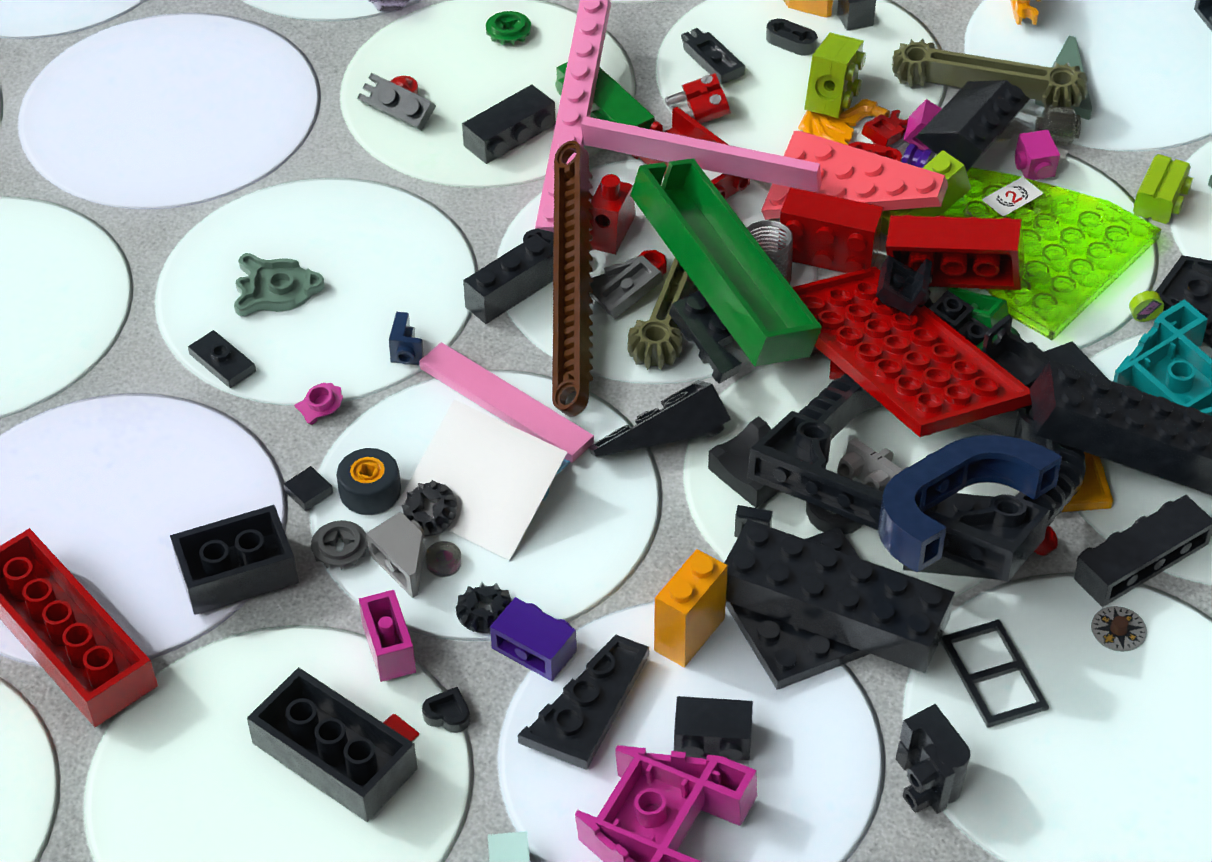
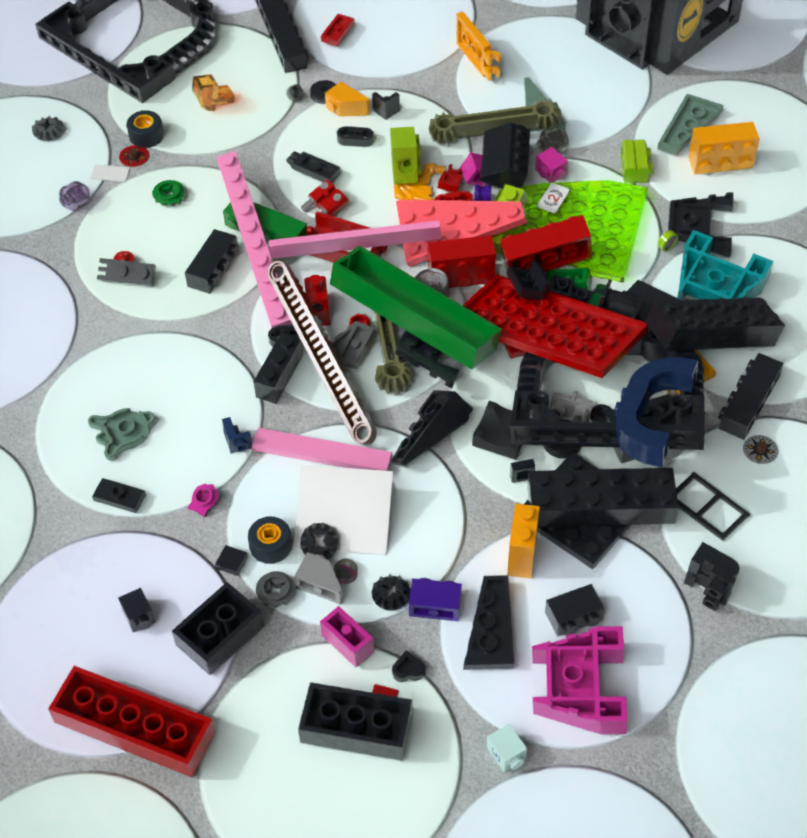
camera: 25 degrees left, 5 degrees up
none -> black brick [118,587,156,633]

